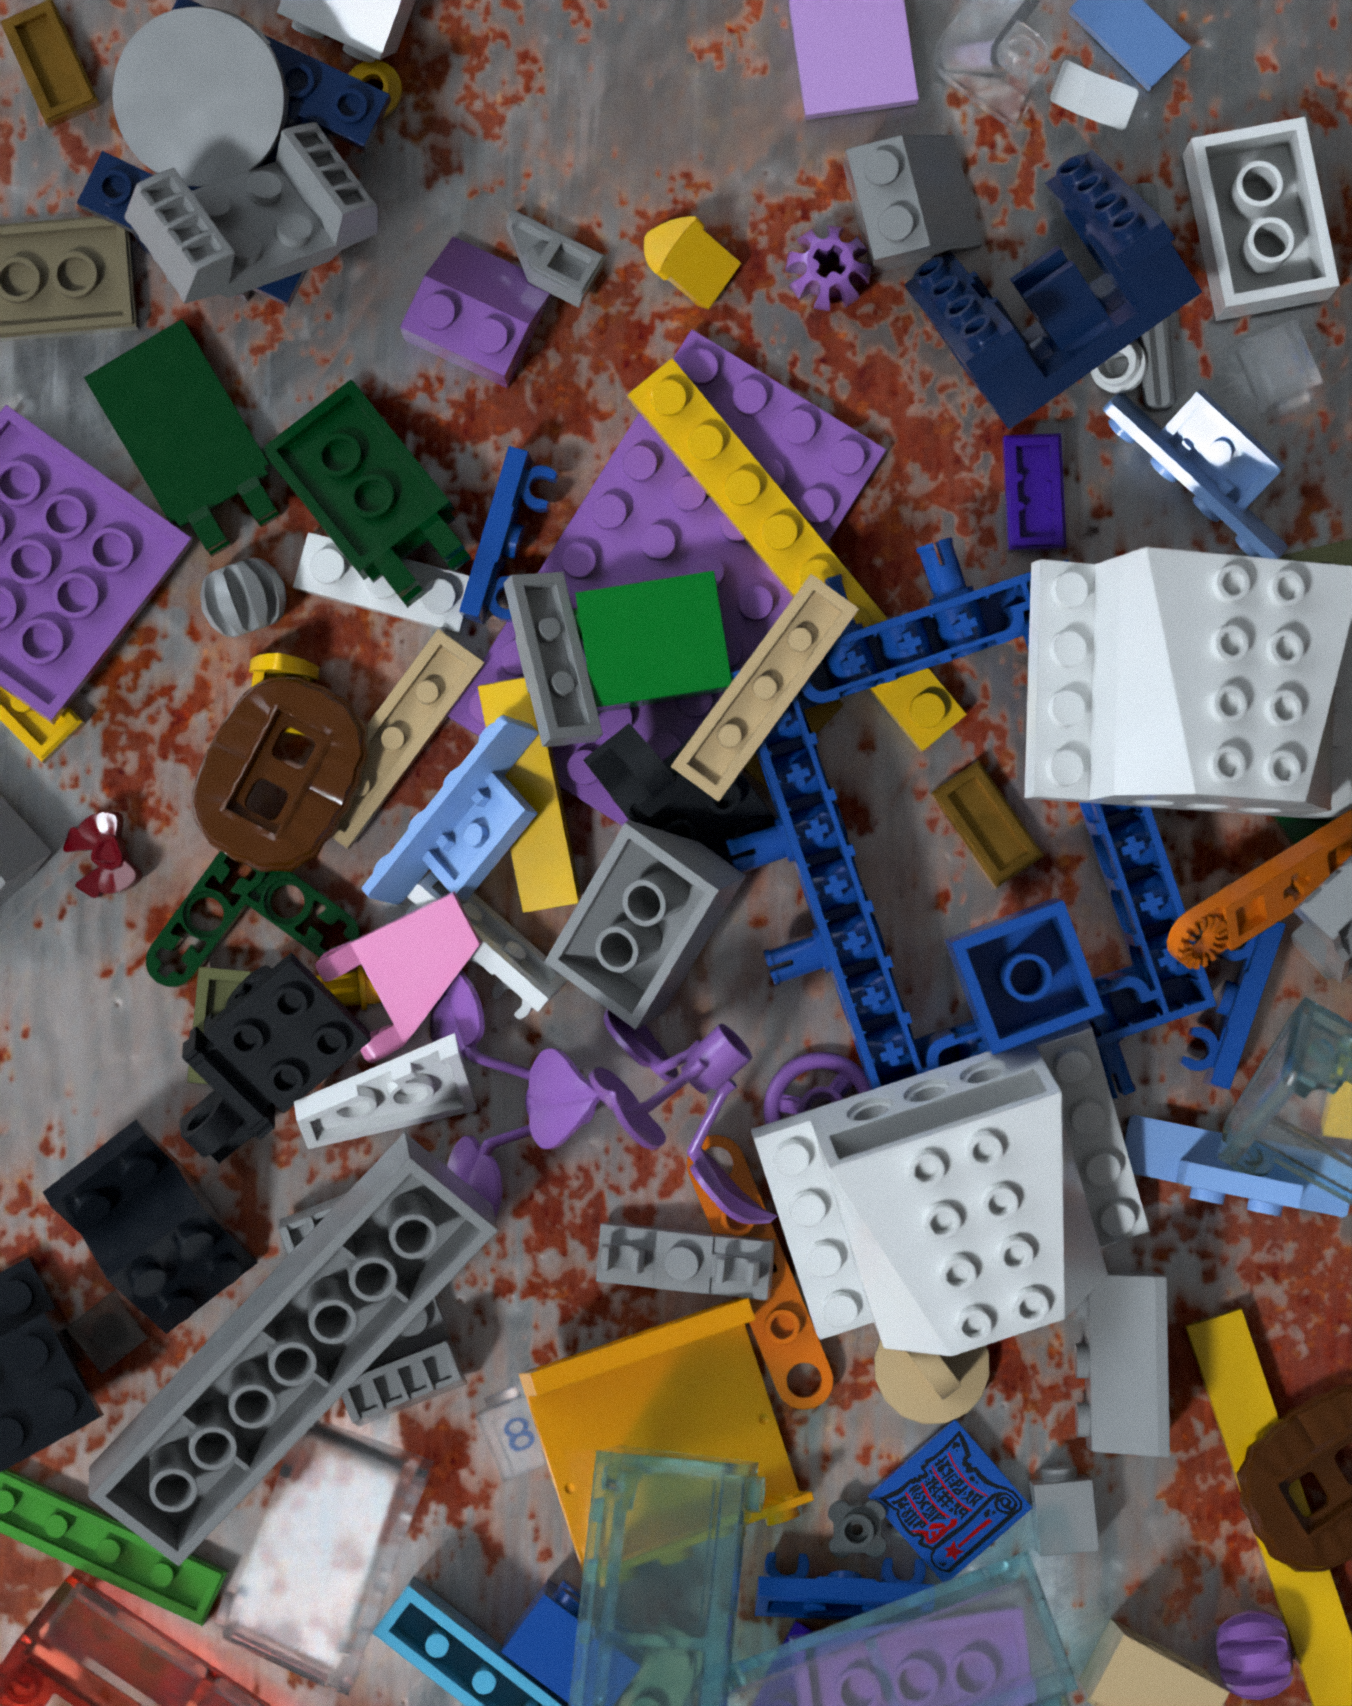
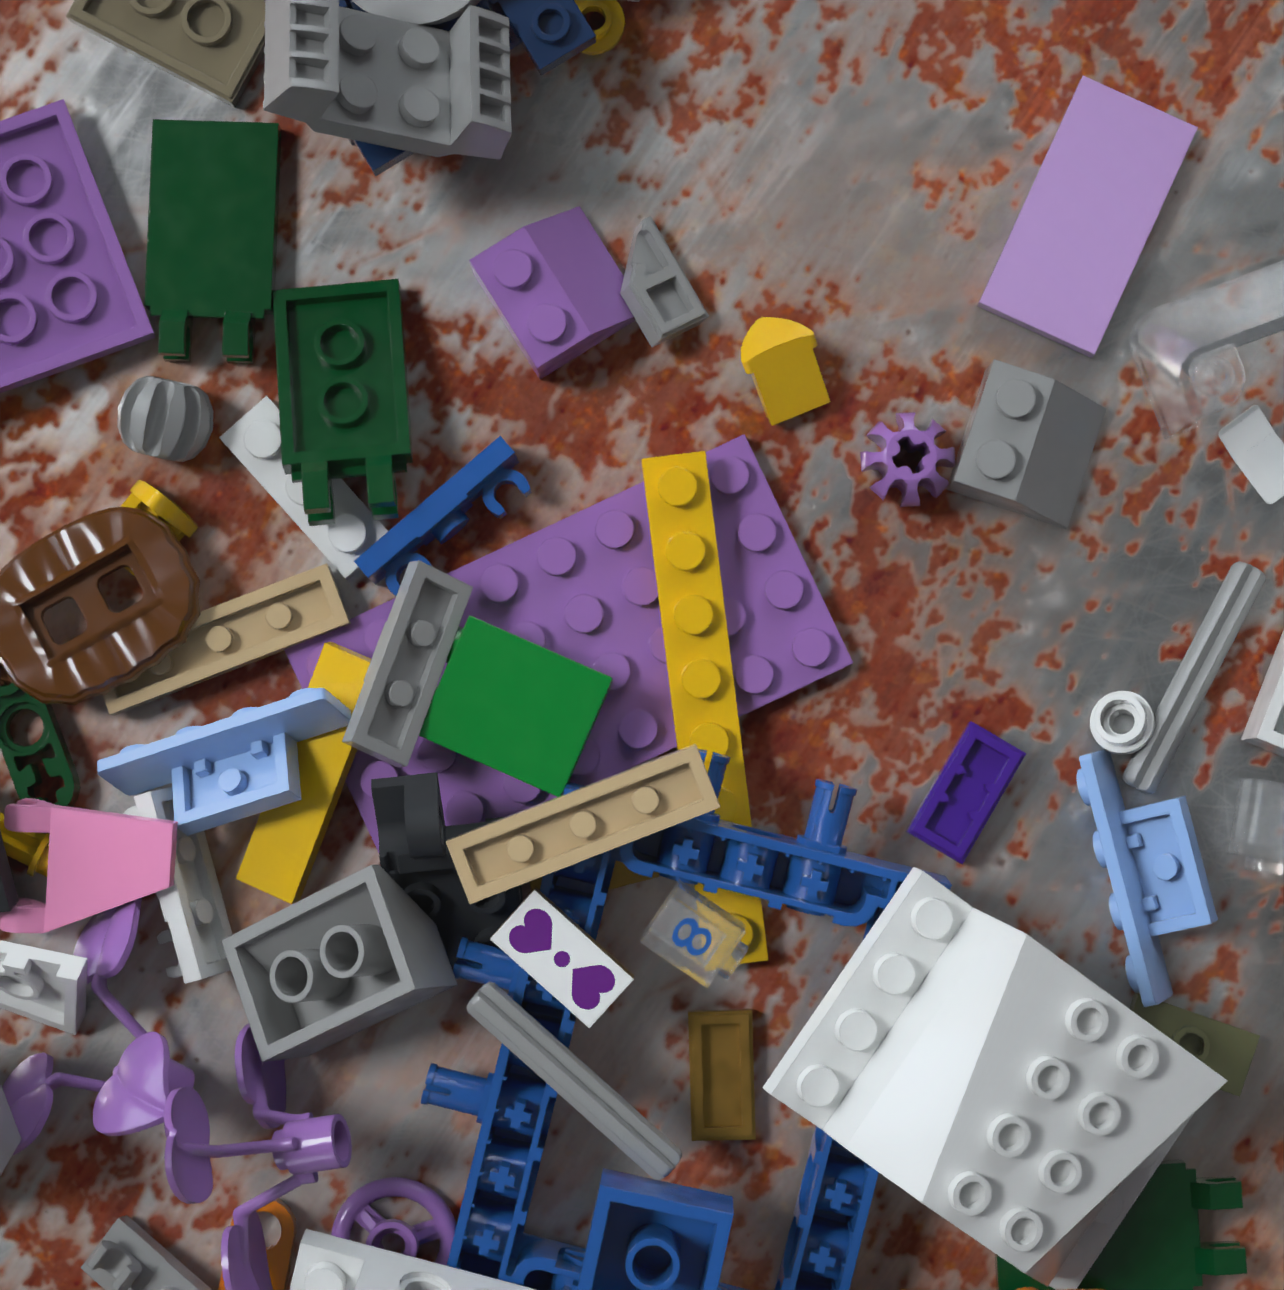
camera: 30 degrees right, 0 degrees up
dark blue piece [904,149,1202,430] -> none
none -> light grey axle [466,981,682,1180]
none -> white tile [490,888,635,1028]
none -> clear brick [640,879,749,988]

